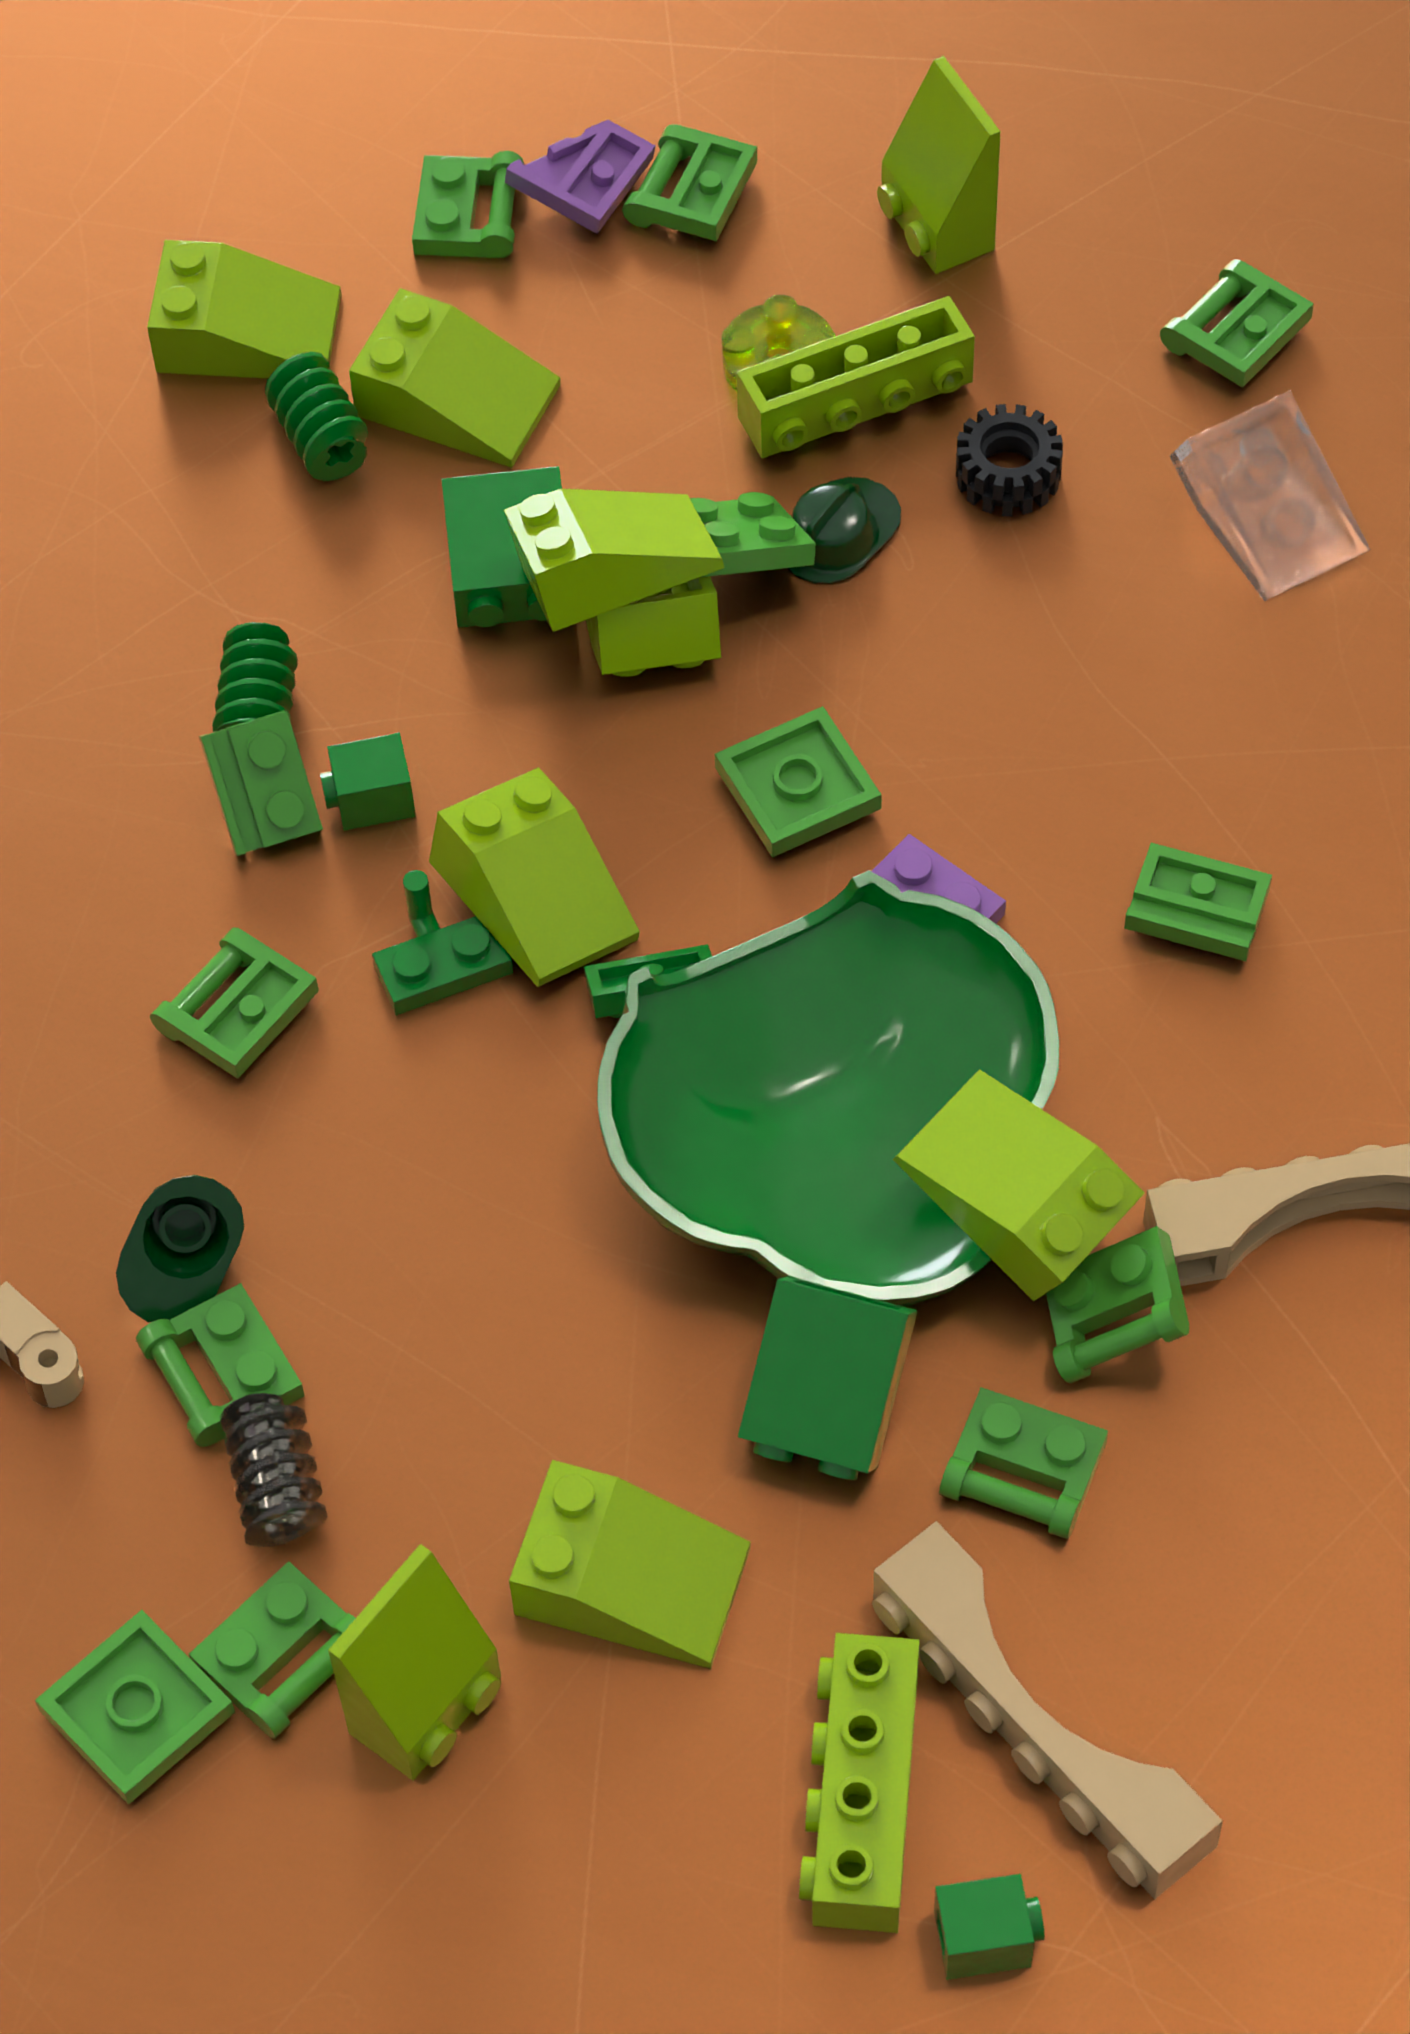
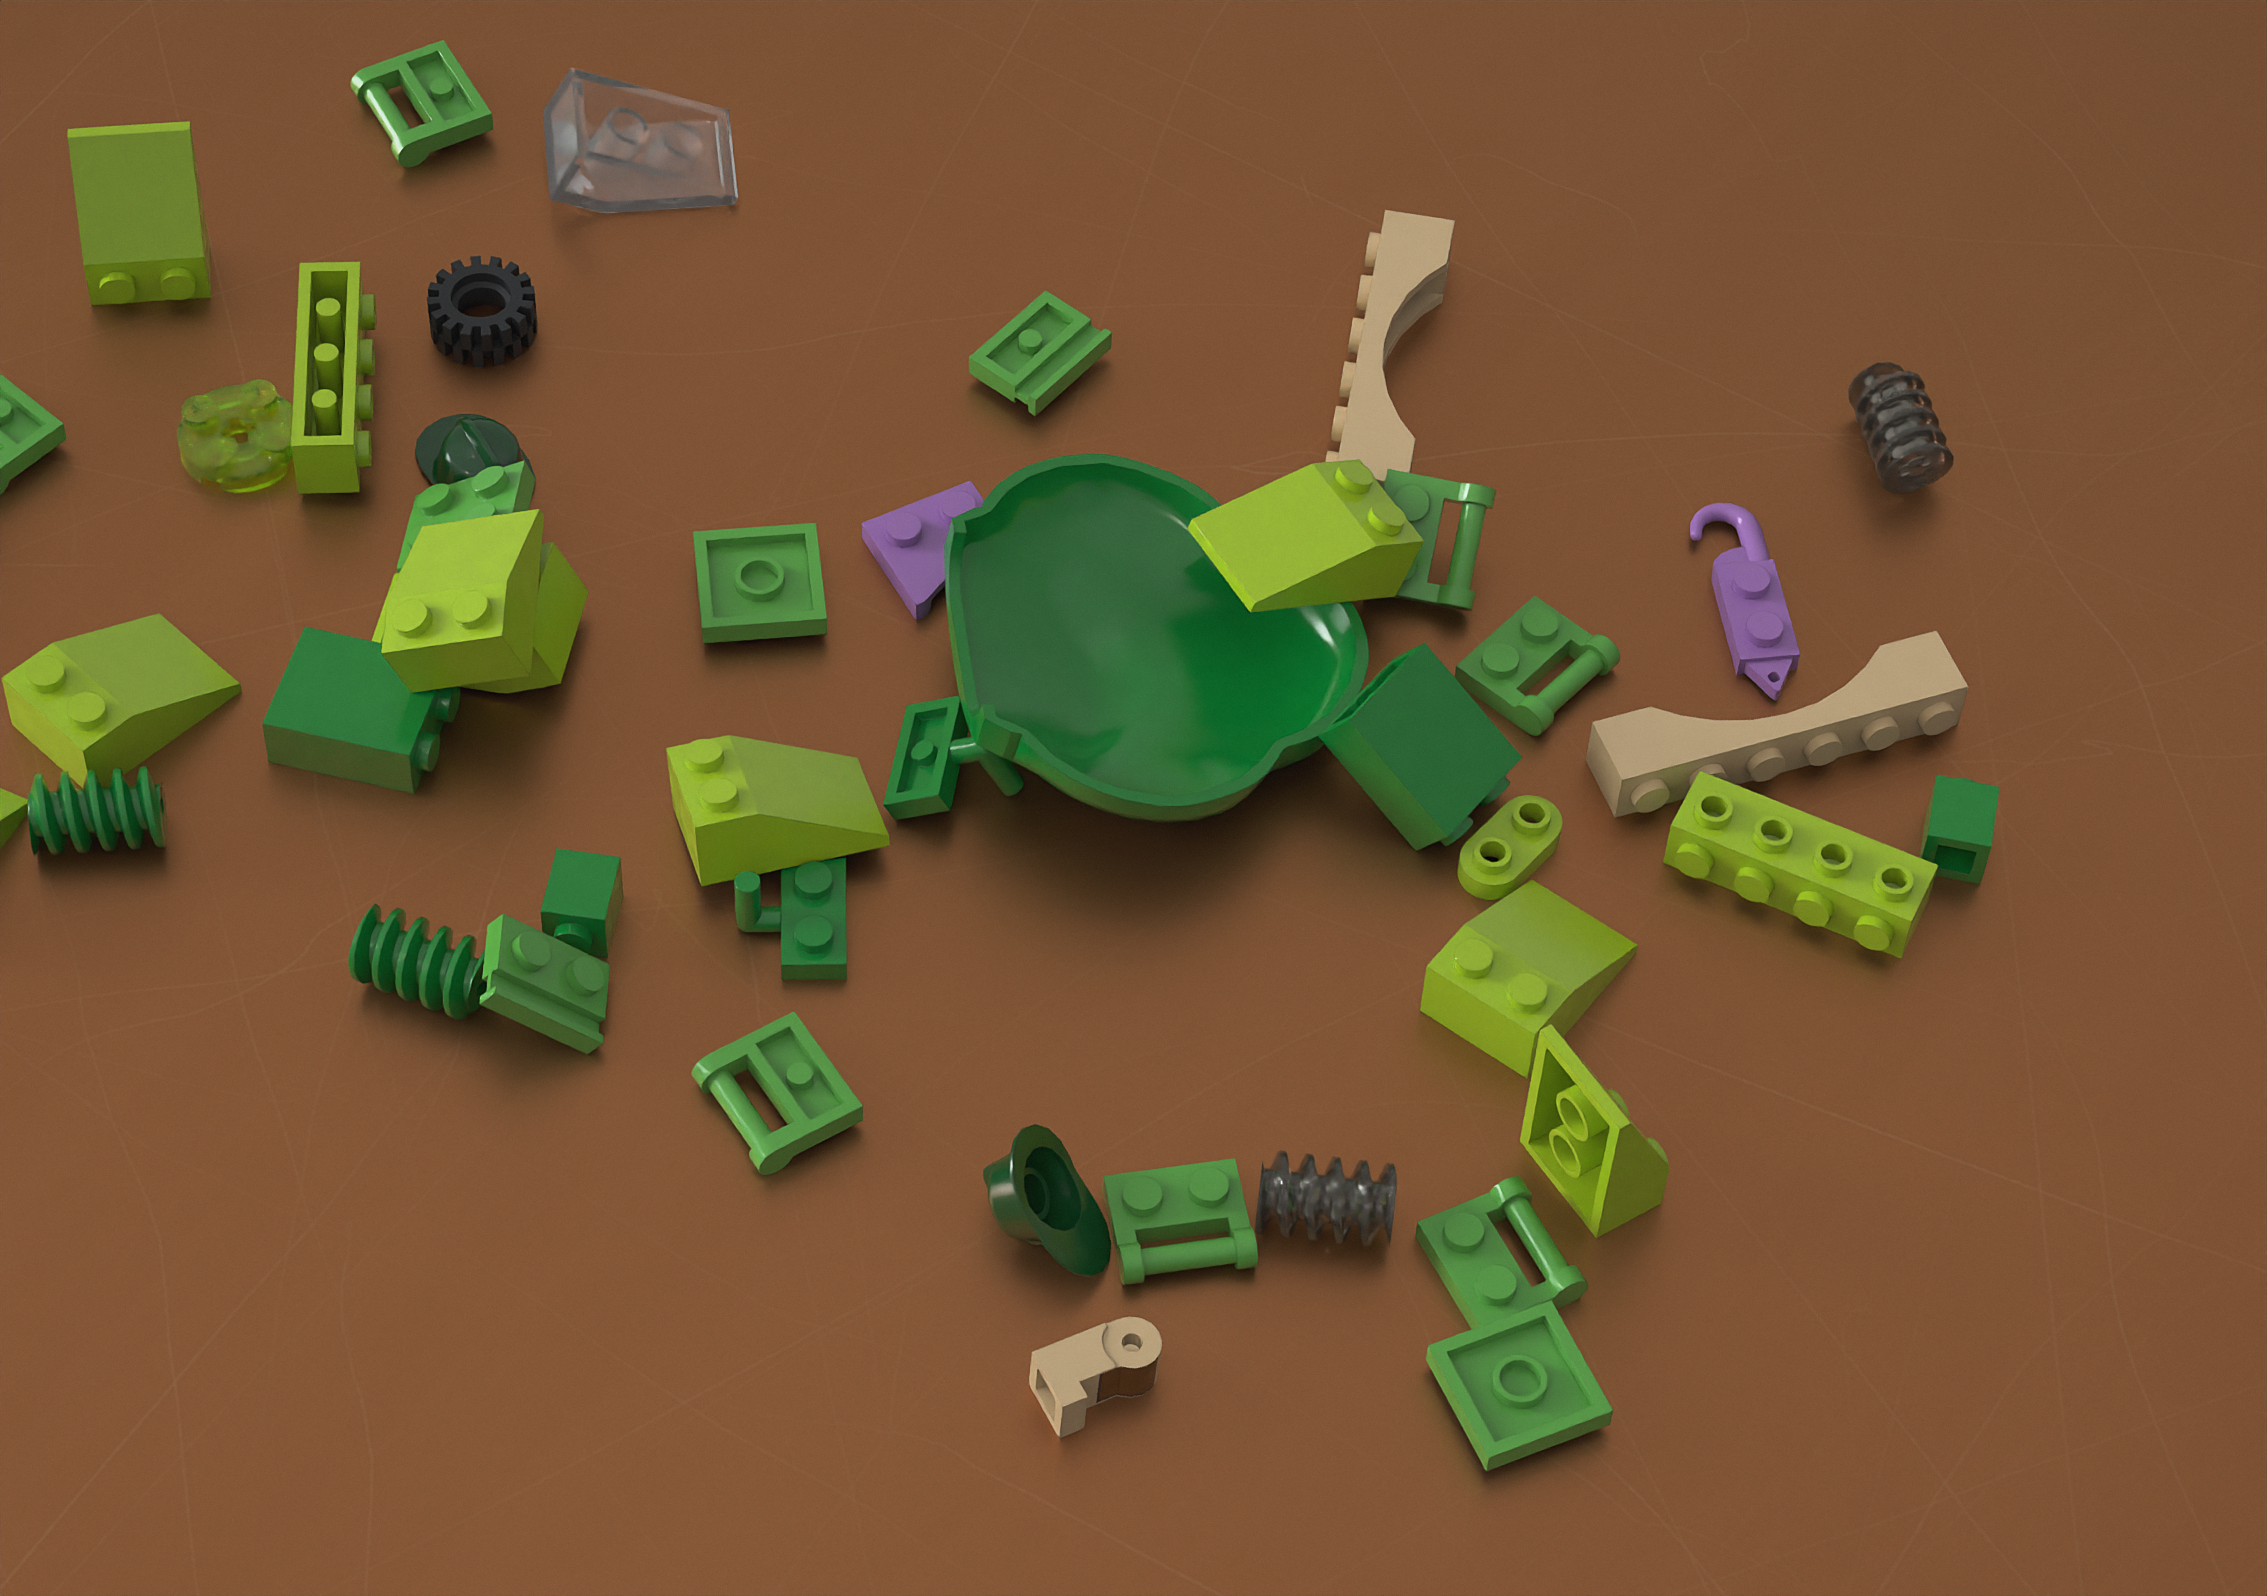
camera: 75 degrees left, 5 degrees down
none -> lime plate [1457,795,1563,900]
none -> medium lavender plate [1690,503,1800,701]

